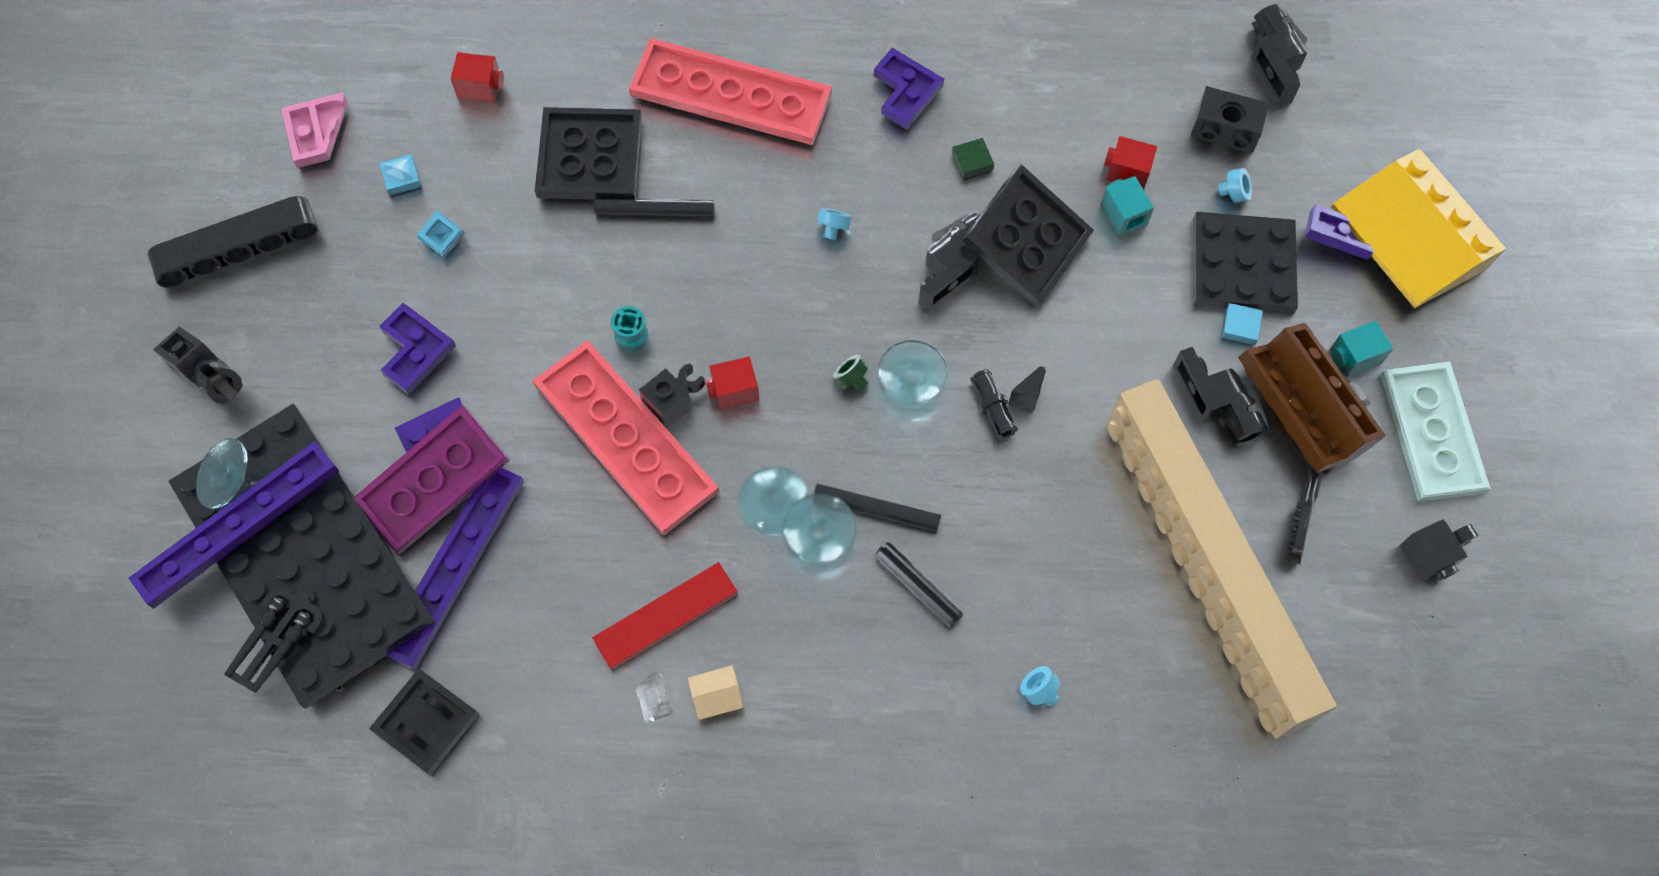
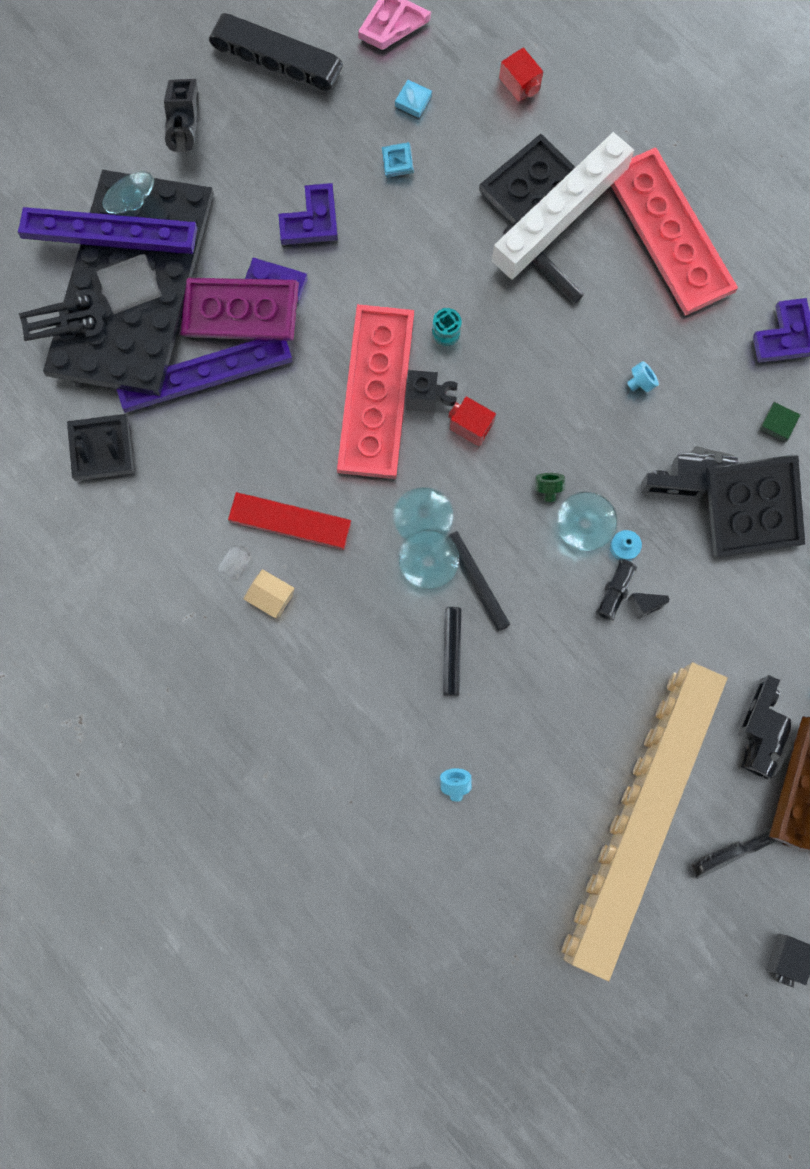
camera: 45 degrees right, 10 degrees up
none -> clear piece [96,254,162,314]
none -> white brick [491,132,634,280]
none -> medium azure tile [610,530,642,561]

